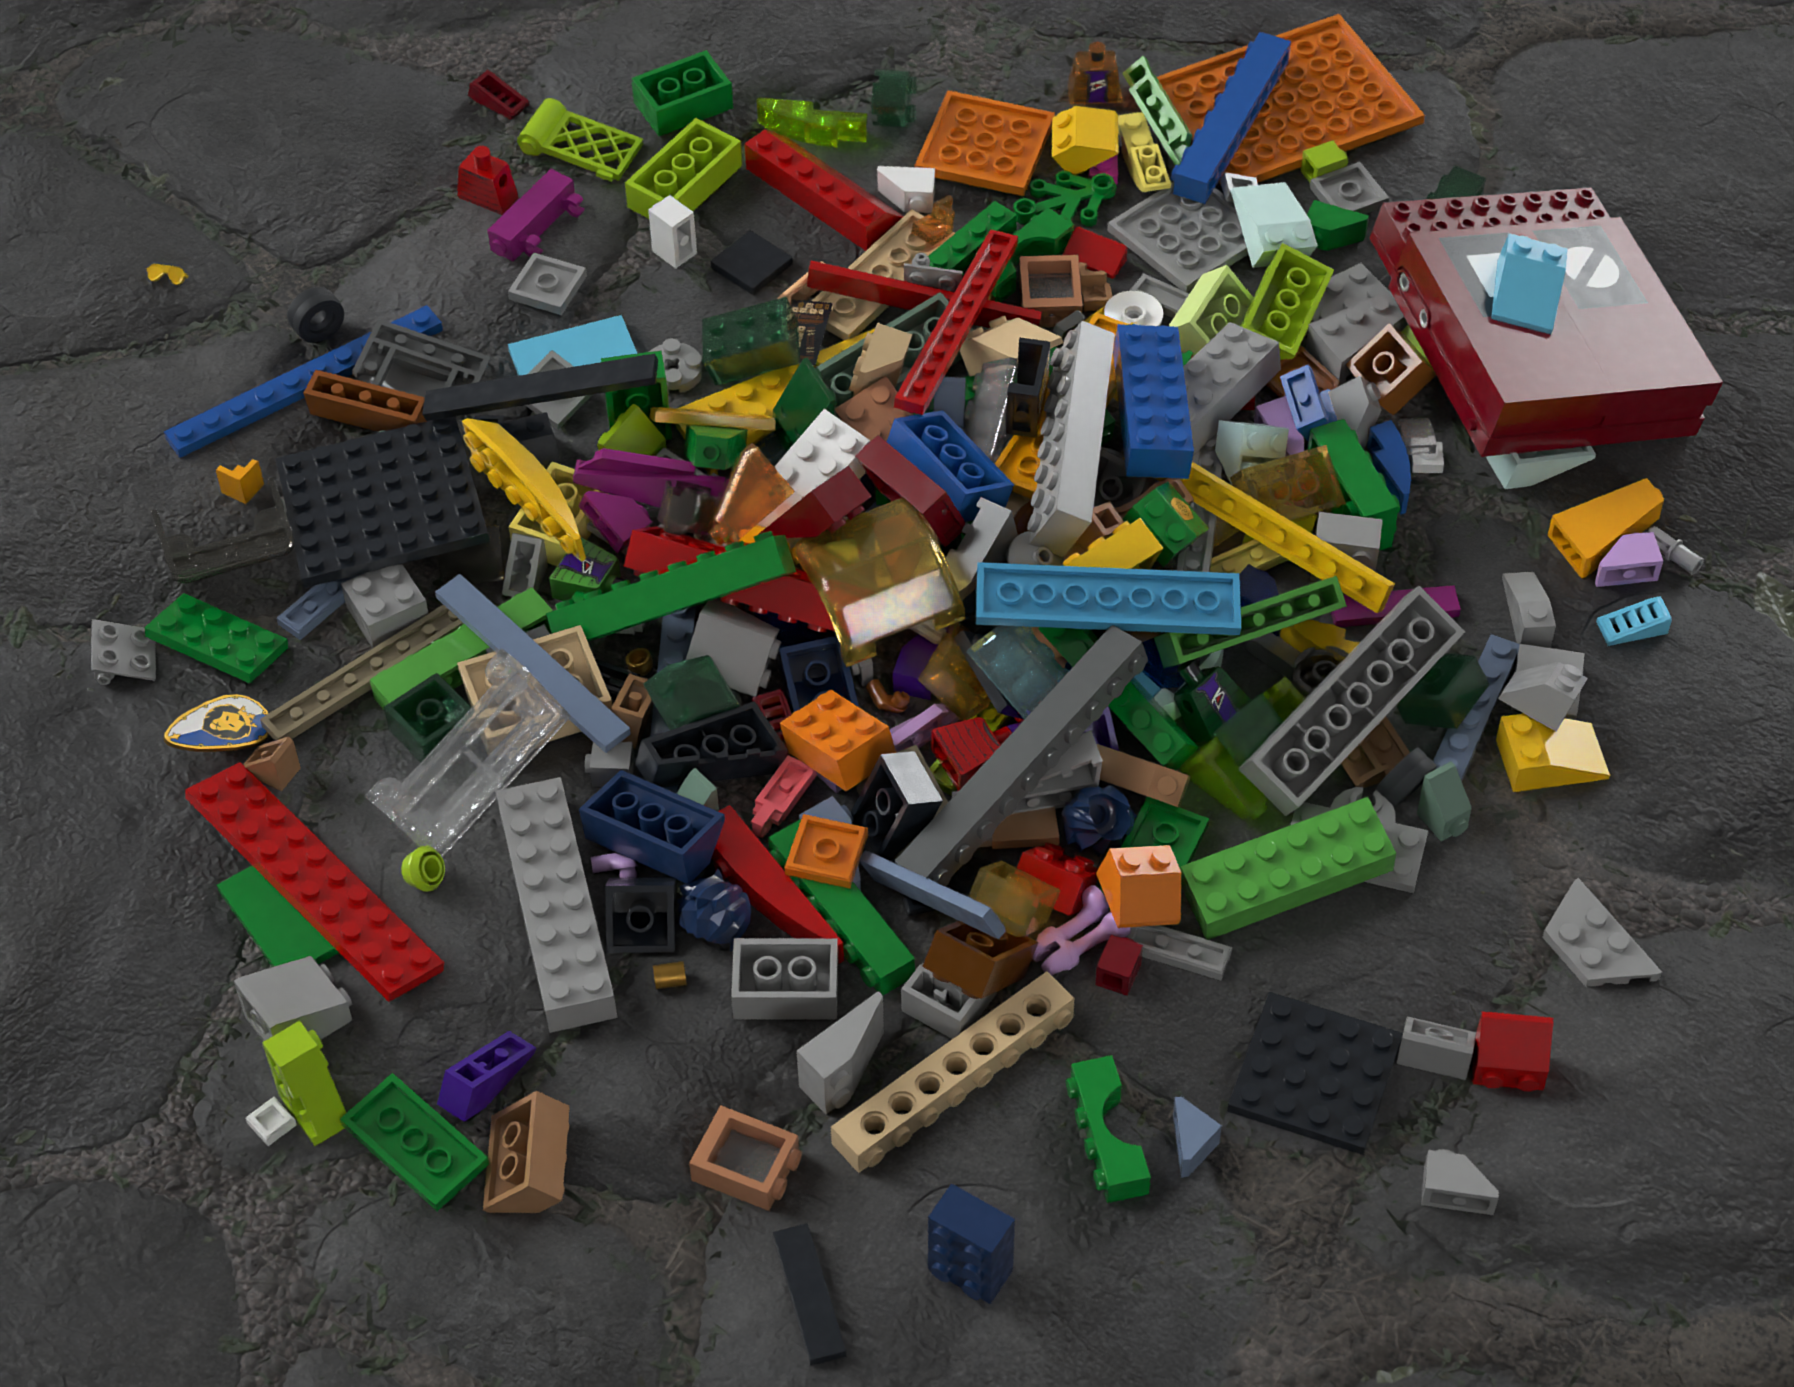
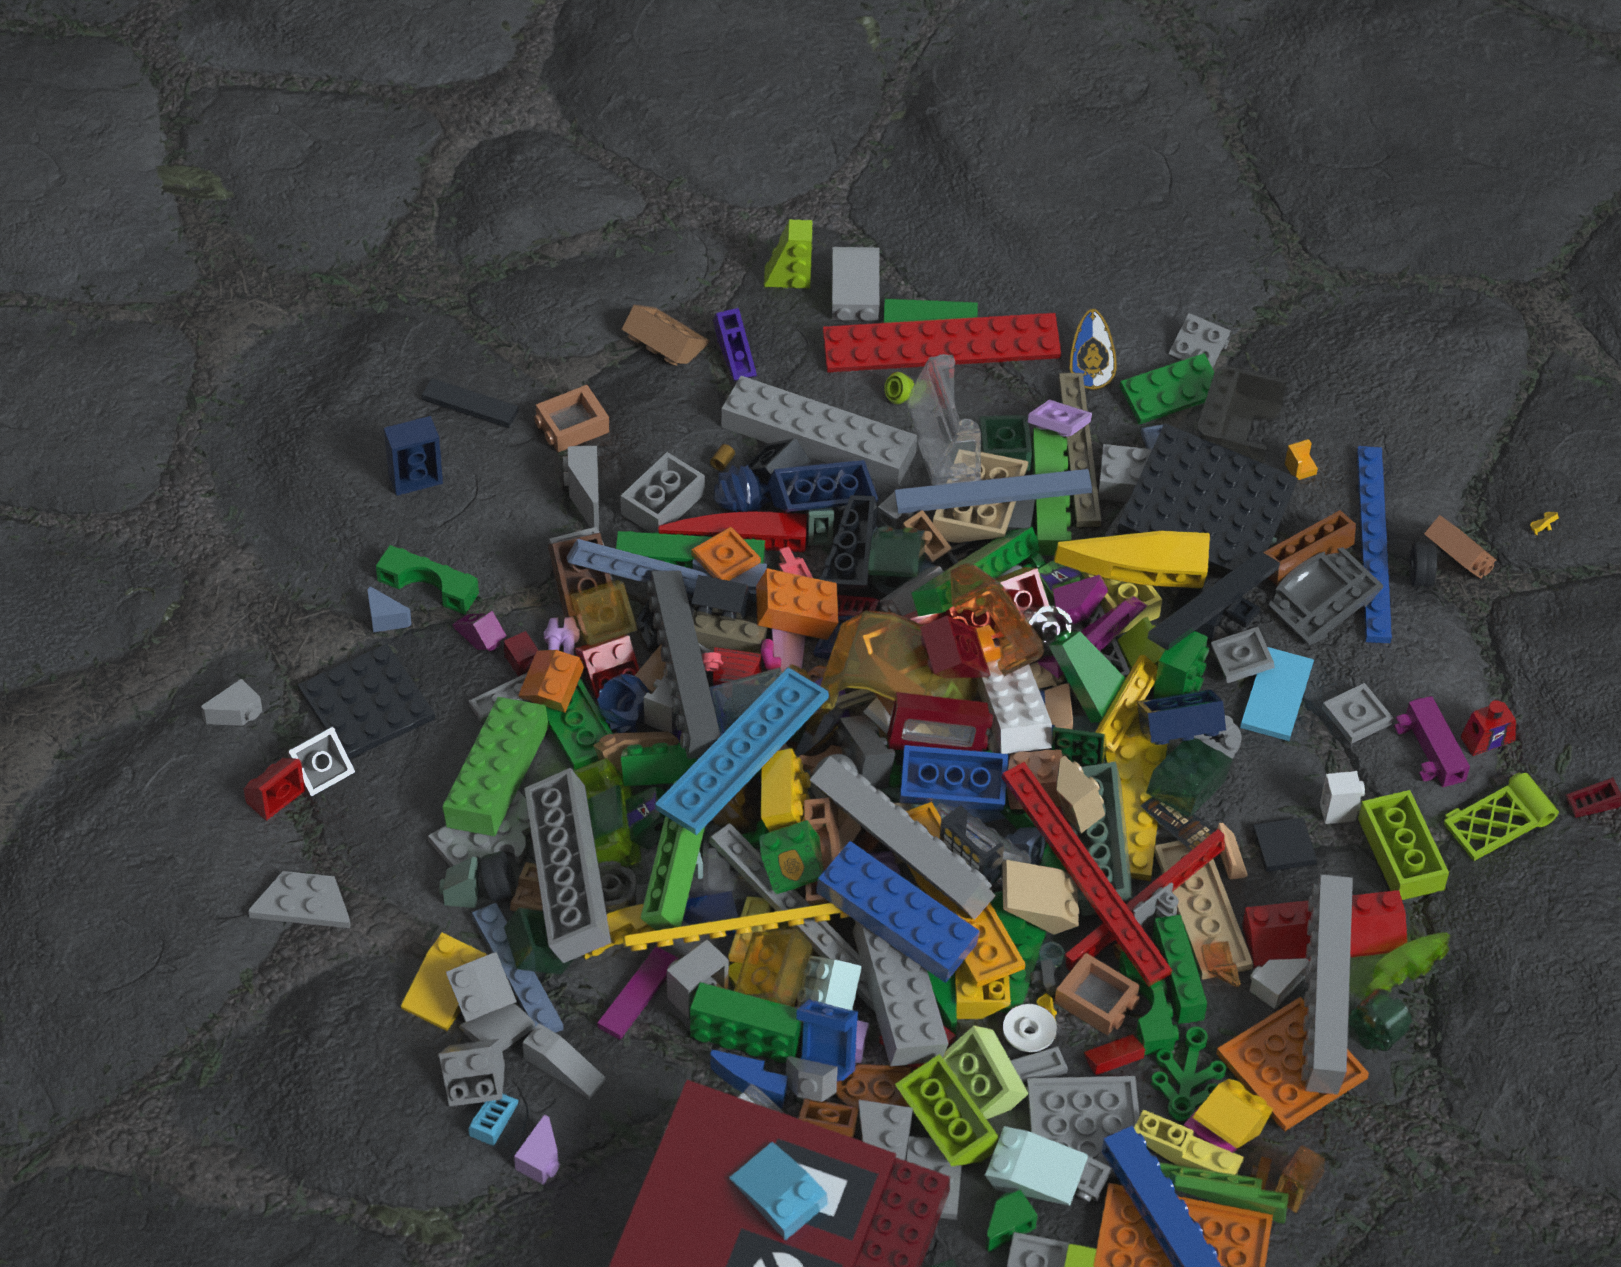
camera: 125 degrees right, 0 degrees up
medium nougat slope [243,736,301,791] -> none
green plate [340,1073,490,1211] -> none
green brick [631,50,733,137] -> none
tan brick [831,971,1074,1173] -> none
medium nougat slope [1079,262,1113,311] -> none
light orange slope [1547,478,1664,579] -> none
light grey axle [1647,526,1704,575] -> none
none -> light grey slope [439,1039,505,1107]
none -> magenta slope [452,611,506,651]
none -> coral plate [701,652,724,671]
none -> dark pink arm [761,639,782,671]
none -> lavender plate [1028,400,1092,436]
none -> dark blue brick [1137,689,1226,745]
none -> reddish brown plate [1250,1156,1272,1190]
none -> light grey brick [1301,874,1353,1095]
none -> nougat window [1424,515,1496,578]

